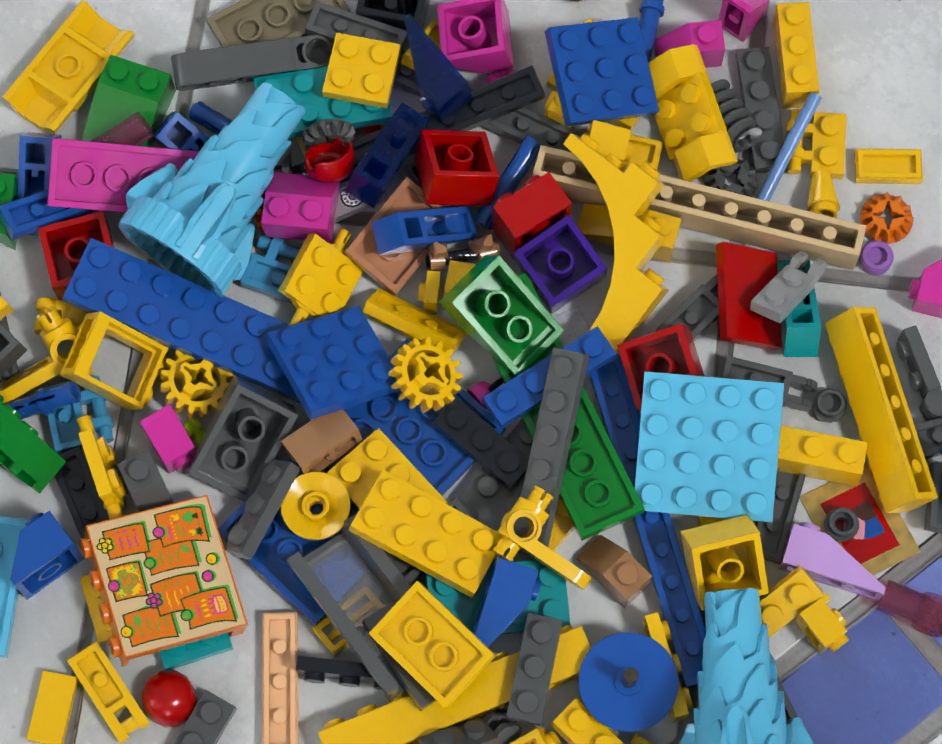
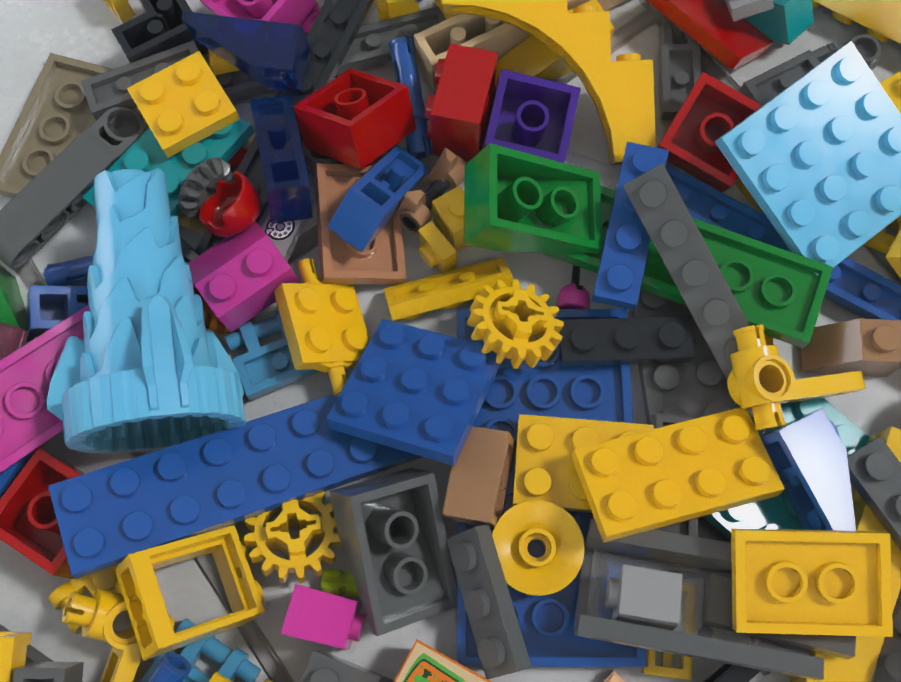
camera: 40 degrees left, 0 degrees up
none -> light grey brick [605,564,683,631]

